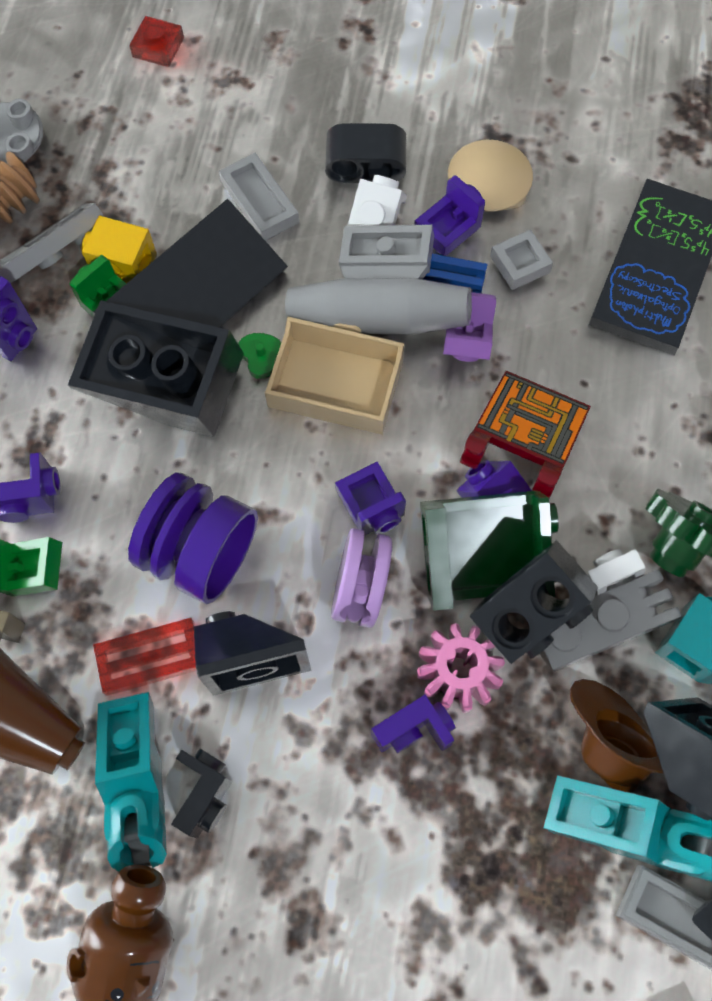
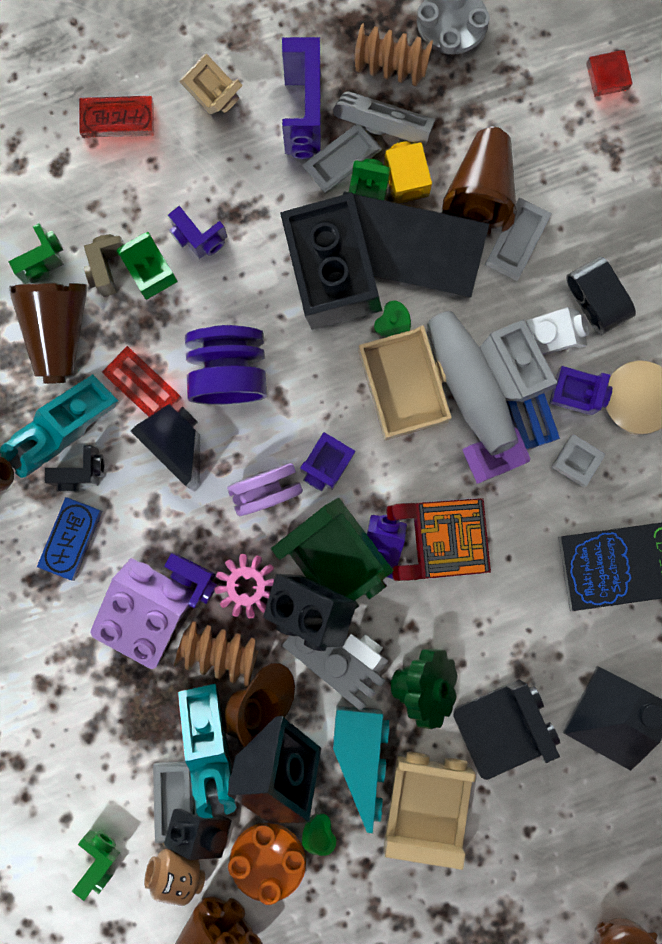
camera: 55 degrees right, 15 degrees up
none -> blue tile [37,497,103,581]
none -> lavender bracket [91,558,194,669]
none -> medium nougat piece [174,621,258,687]
none -> light grey tile [303,124,382,193]
none -> reddish brown cone [442,127,517,235]

